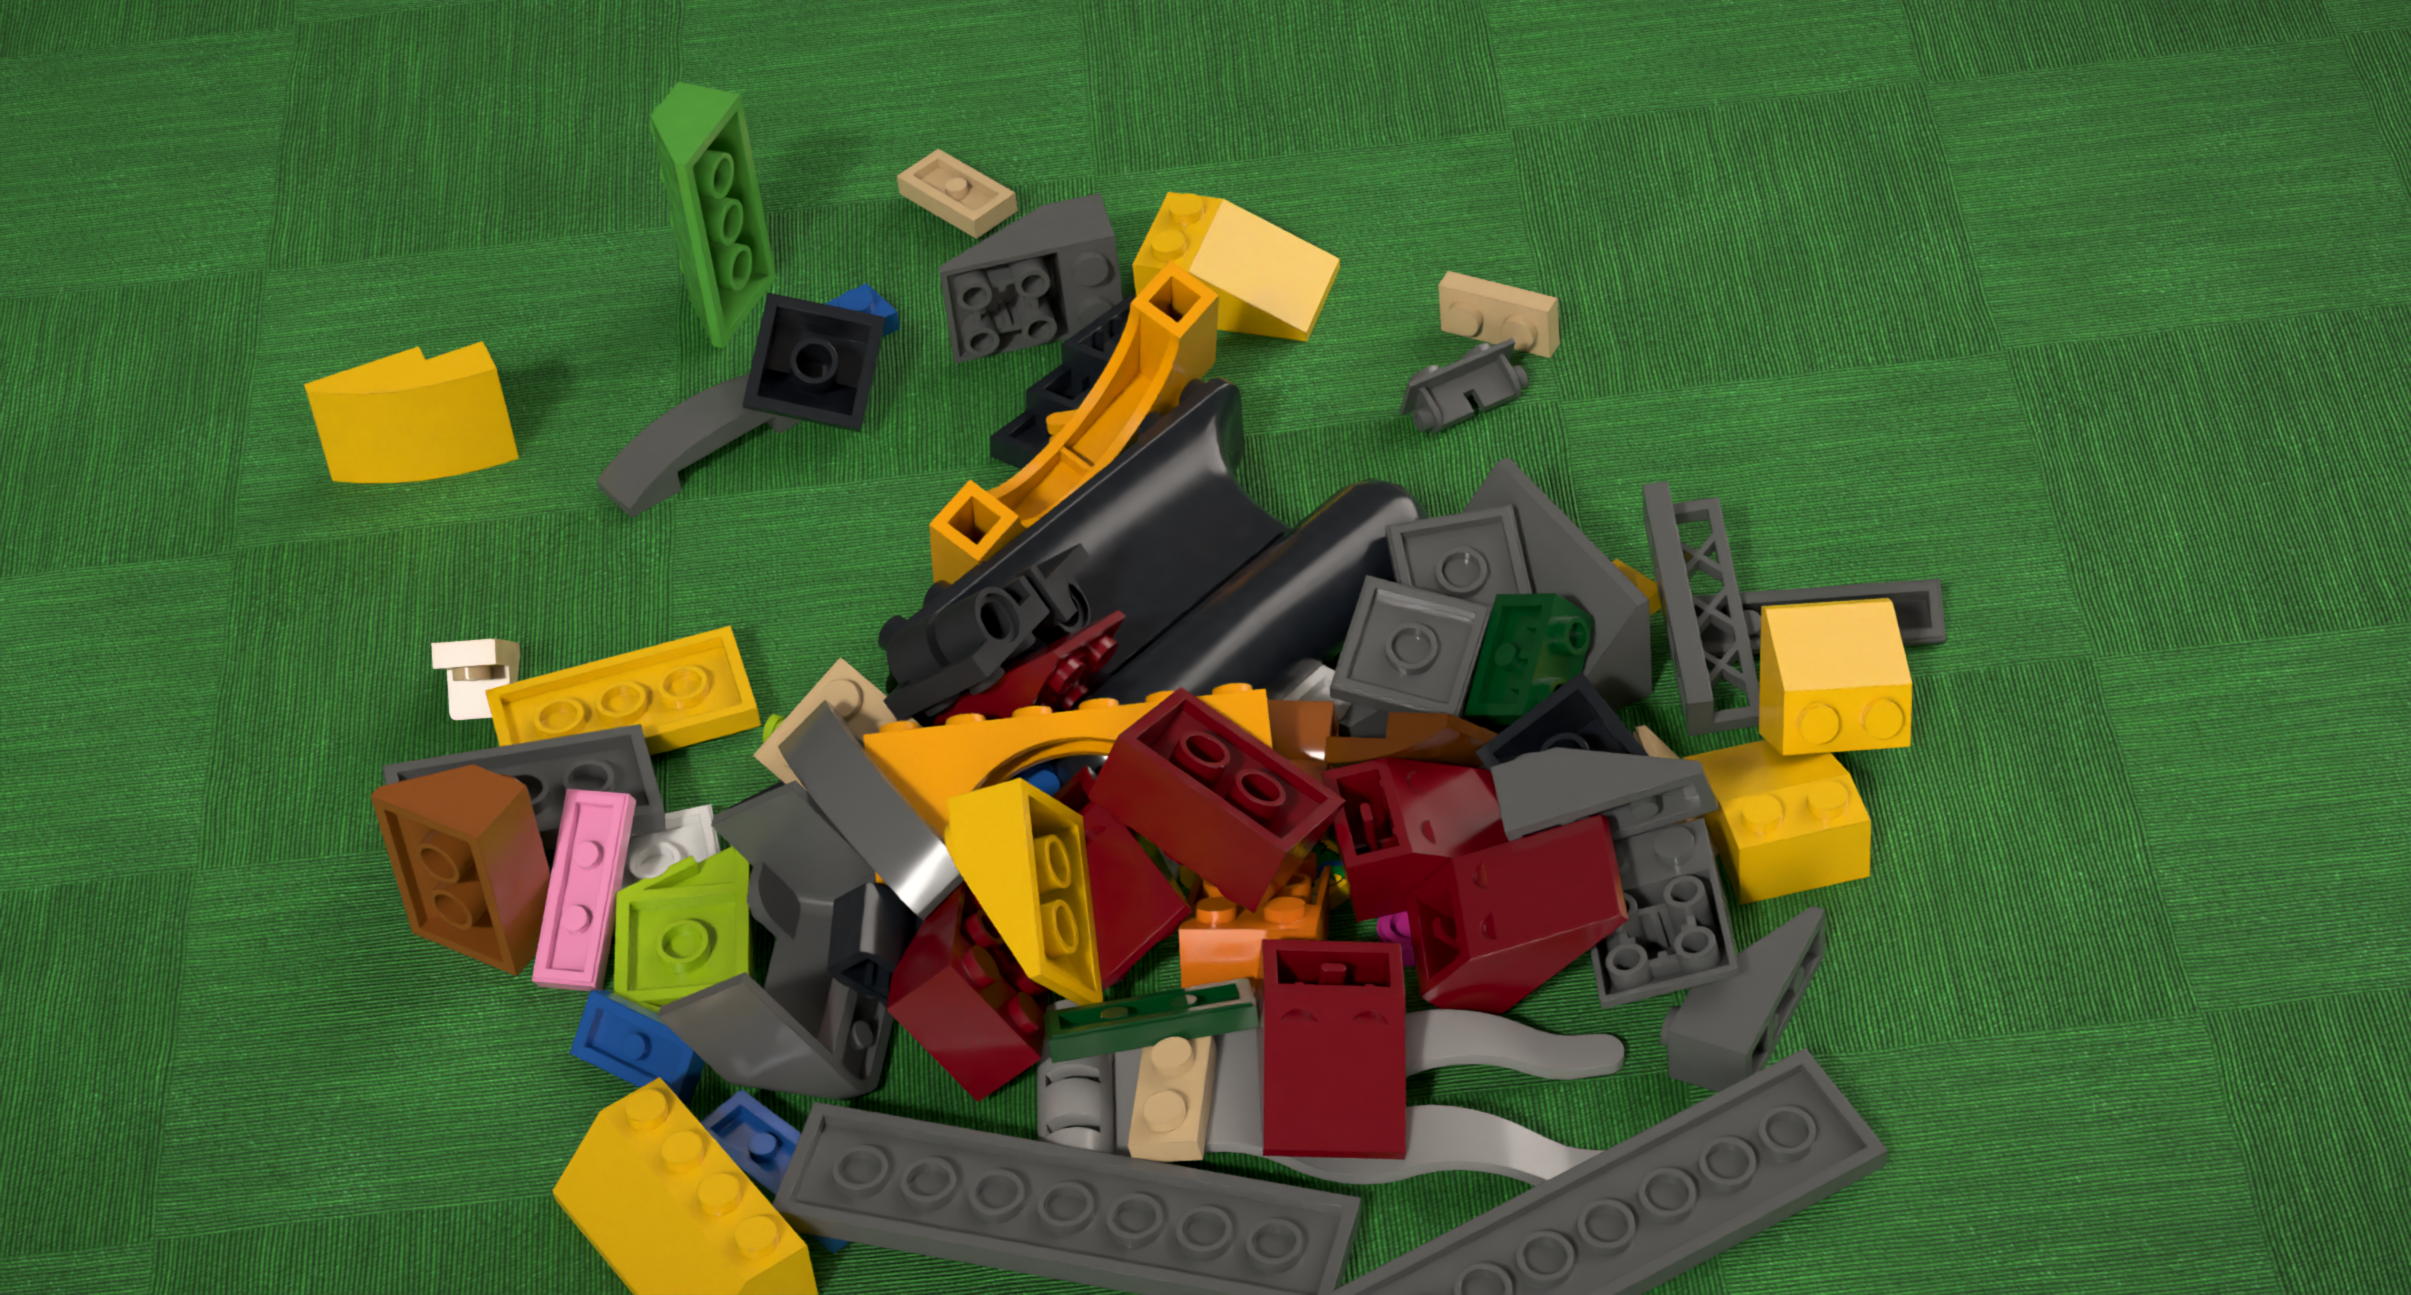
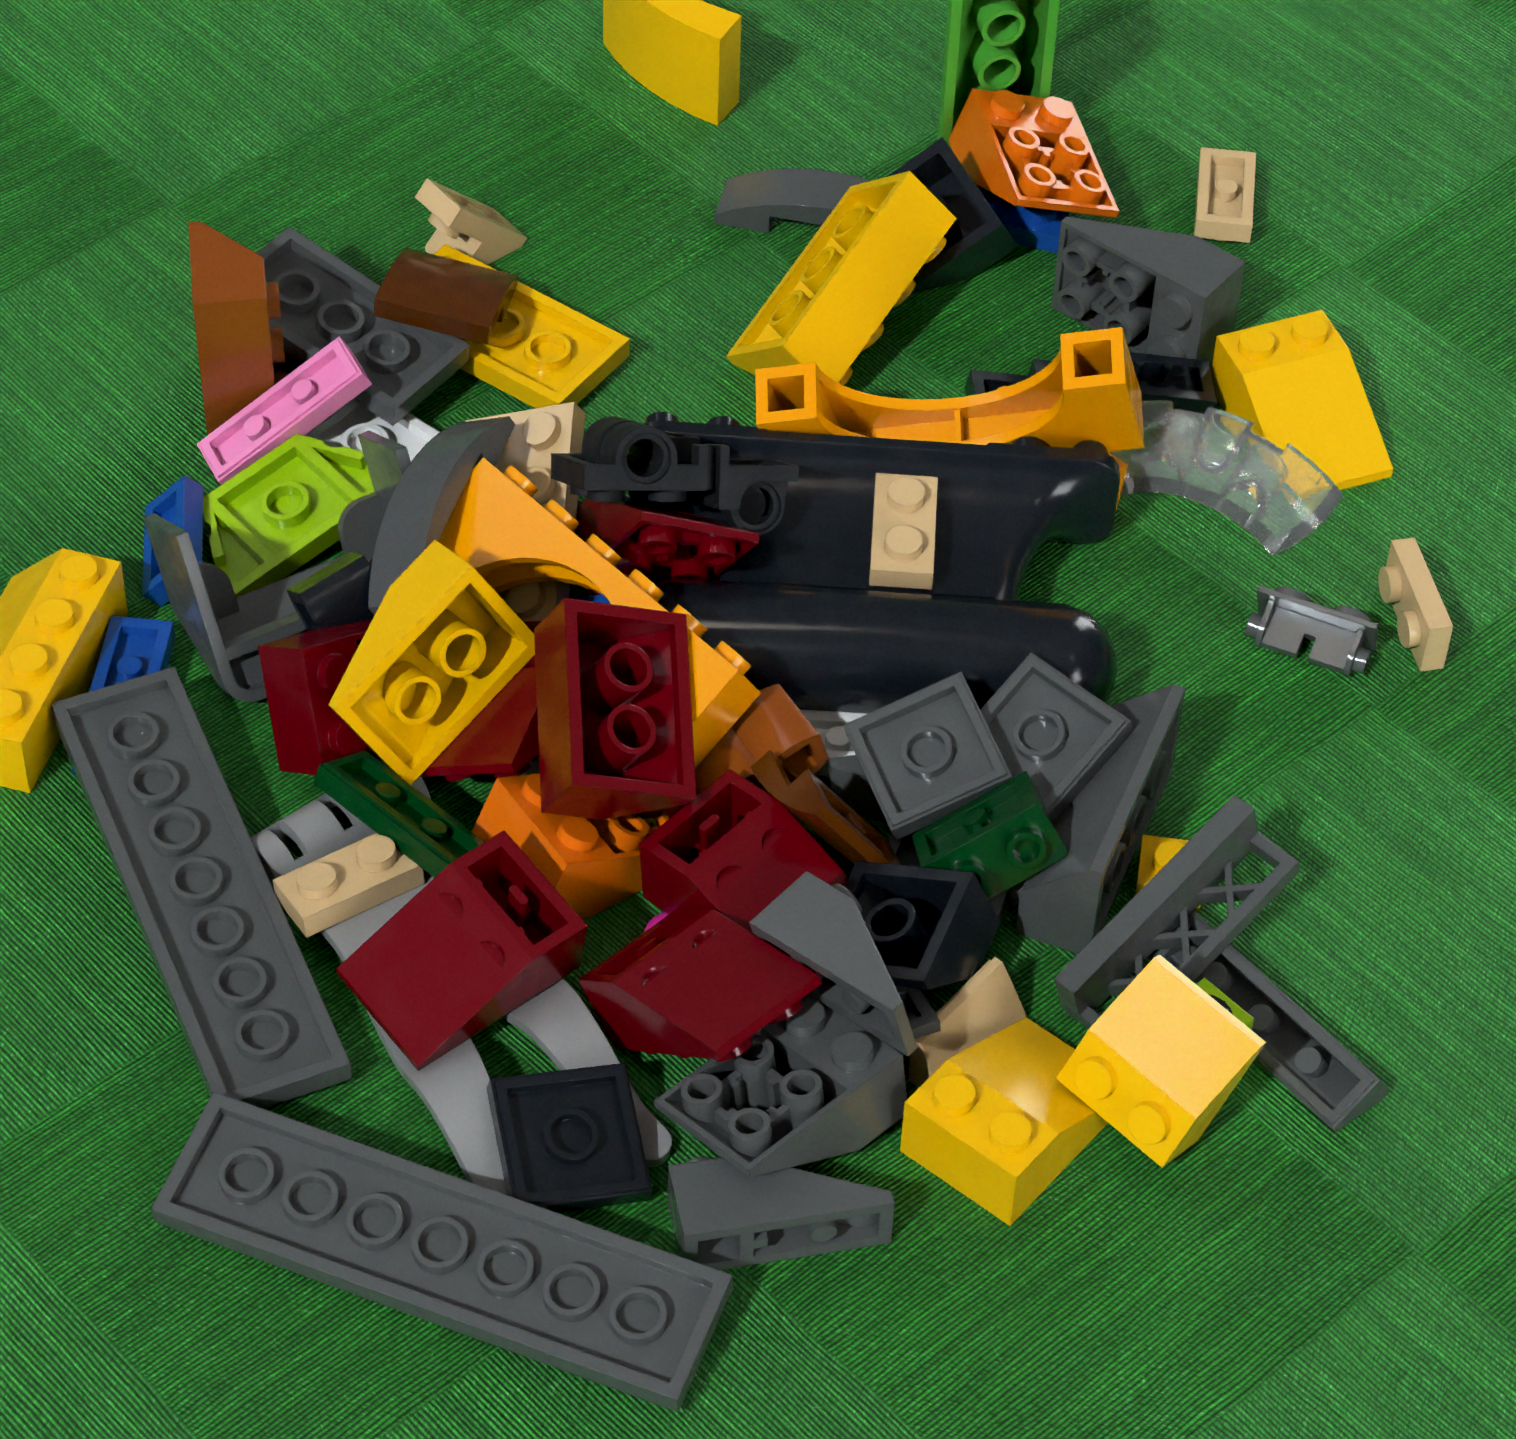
camera: 45 degrees right, 5 degrees up
none -> reddish brown slope [373,248,518,345]
none -> black tile [486,1063,652,1213]
none -> yellow slope [725,171,957,385]
none -> tan plate [869,473,938,590]
none -> orange slope [948,88,1119,218]
none -> clear brick [1110,400,1344,556]

